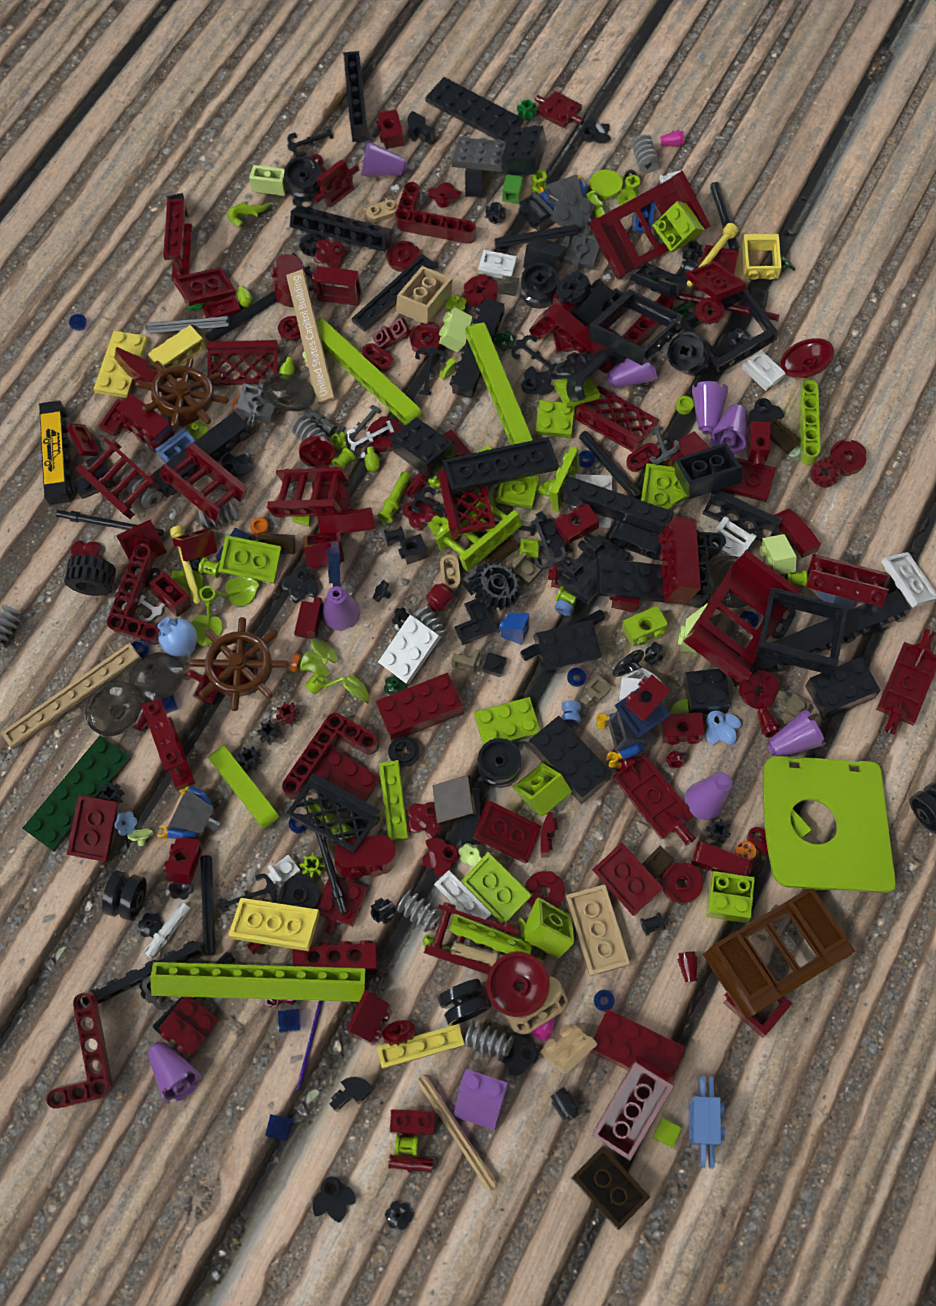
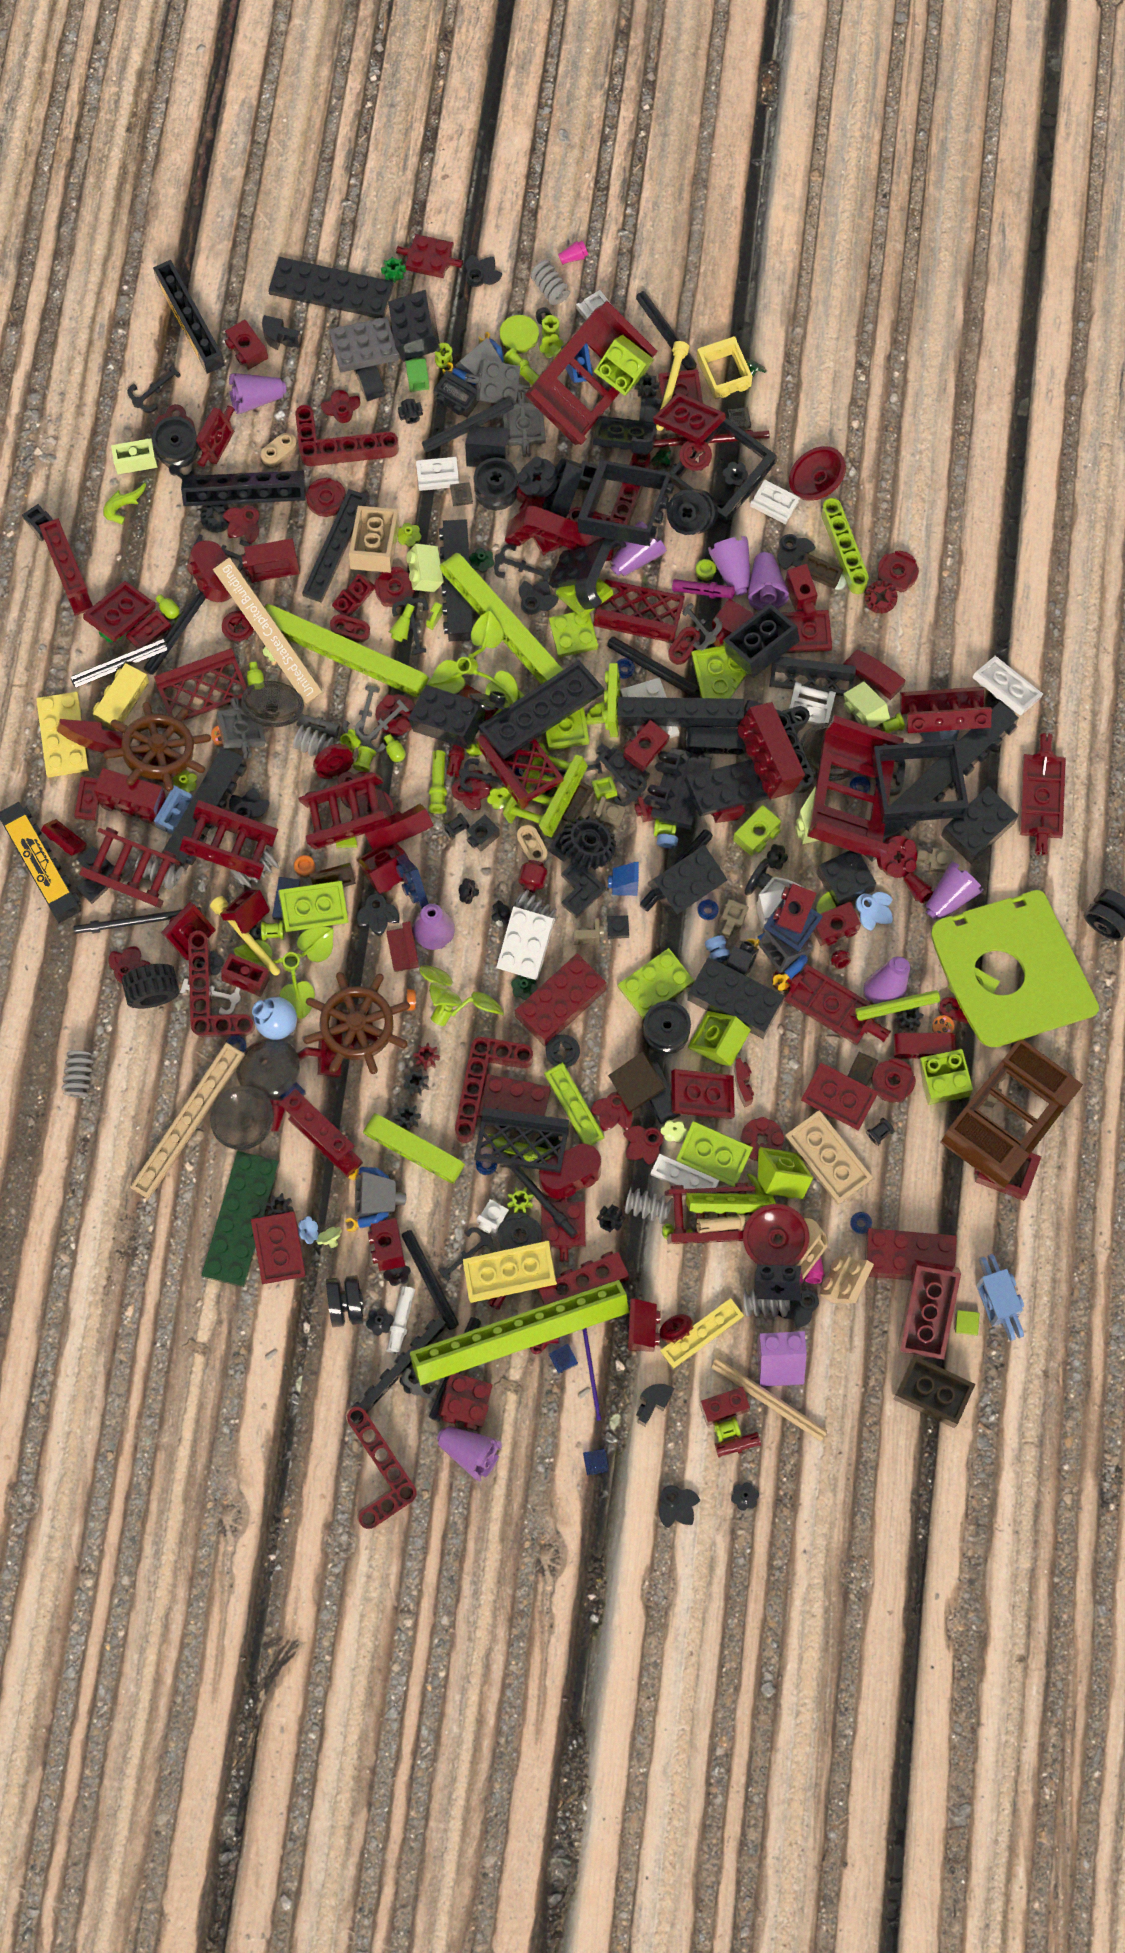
camera: 25 degrees left, 5 degrees up
black wheel [437,979,491,1026] -> none
dark red plate [464,274,498,307] -> none
black brick [550,1087,580,1122] -> none
dark red cone [677,951,698,983] -> none
none -> lime cone [388,604,414,642]
none -> lime plant [428,611,518,705]
none -> black plate [470,691,510,710]
none -> magenta pin [672,579,735,599]
none -> black brick [726,940,759,976]
none -> black brick [755,1264,803,1301]
none -> lime axle [856,990,940,1021]

